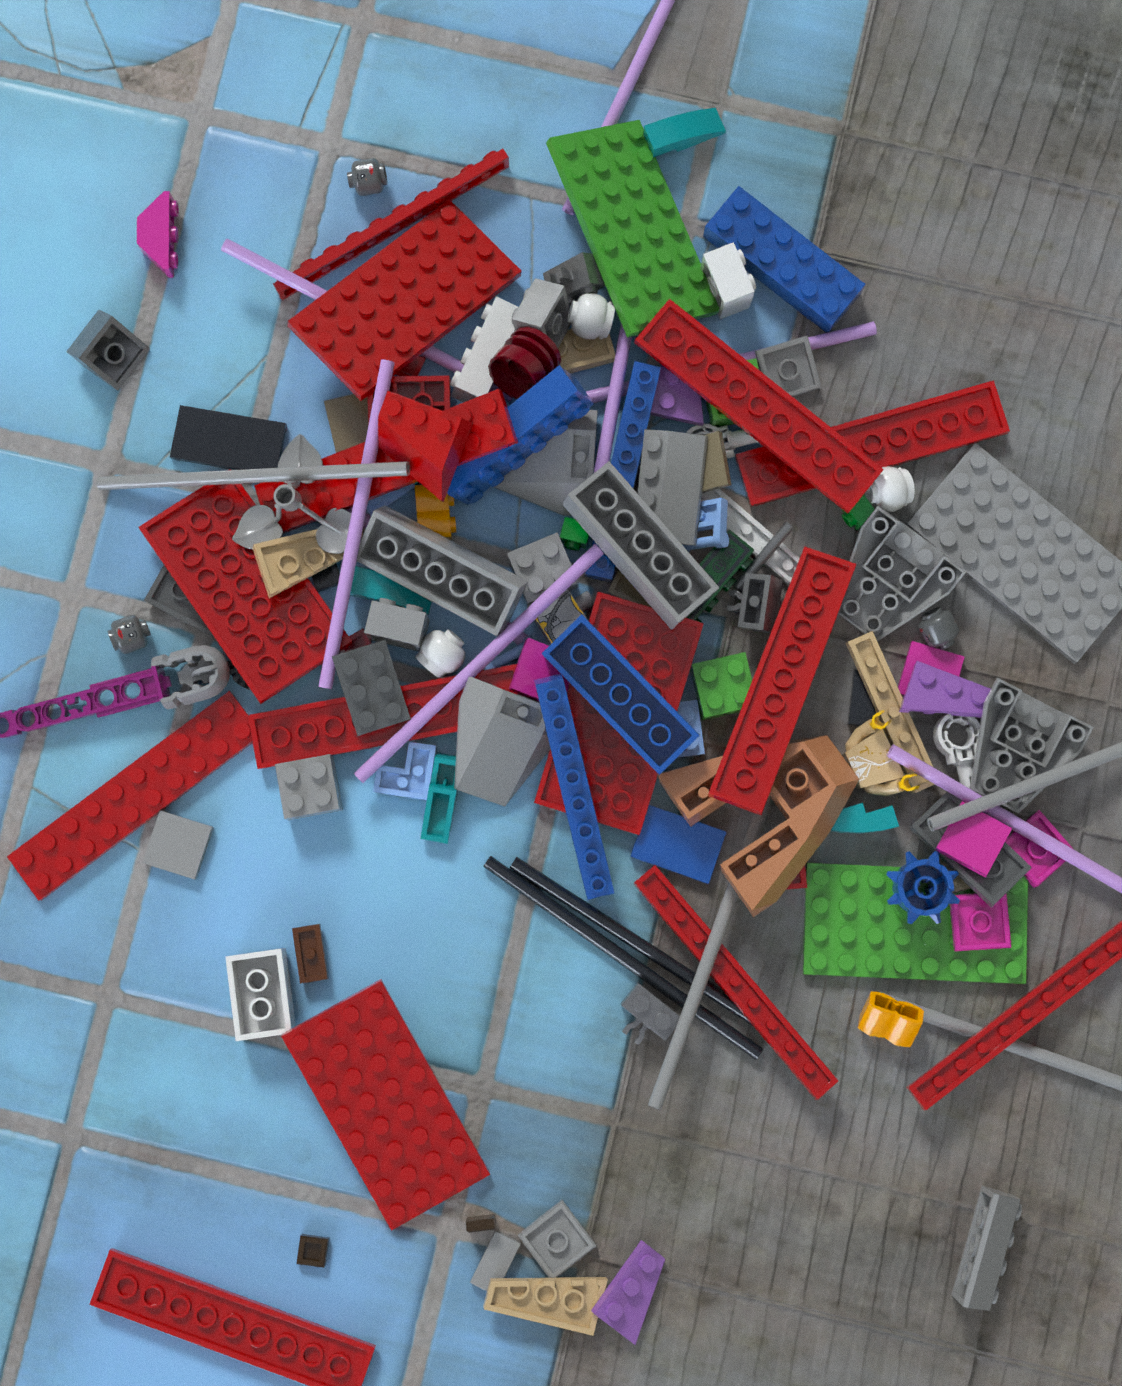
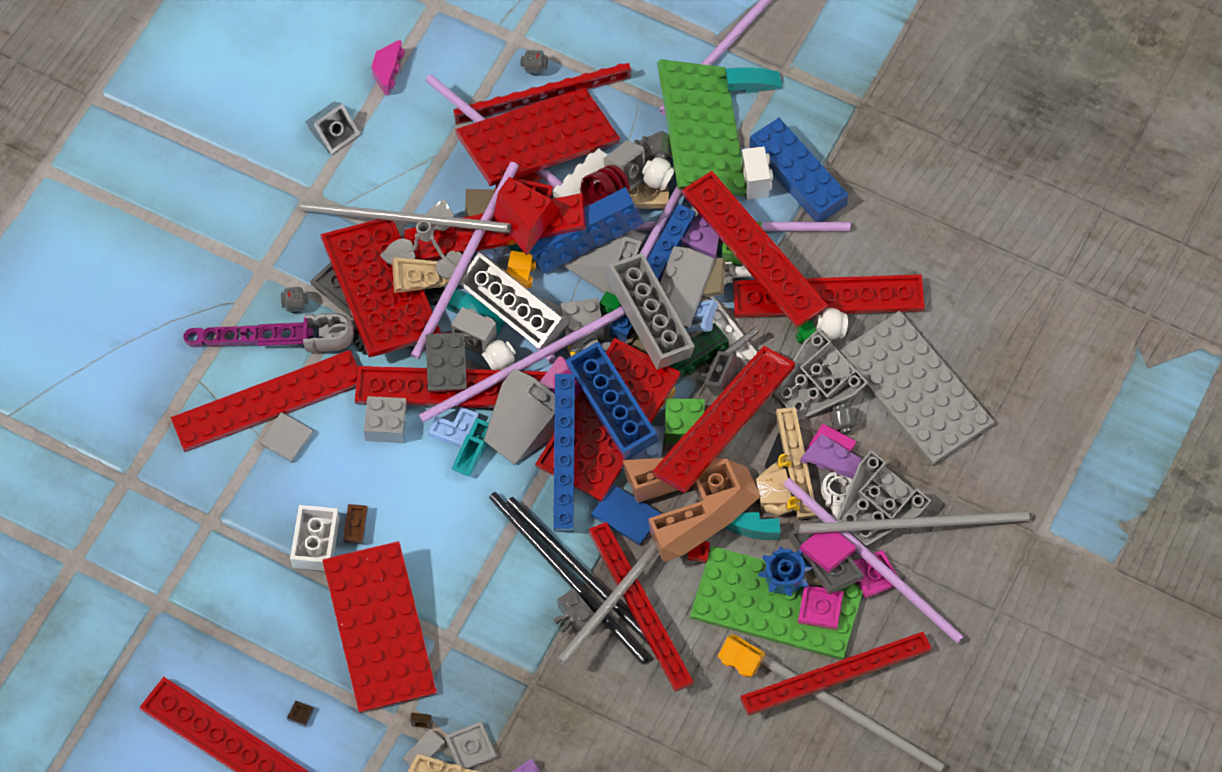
camera: 15 degrees right, 20 degrees down
black tile [170,405,287,470] -> none
light grey tile [755,336,822,397] -> none

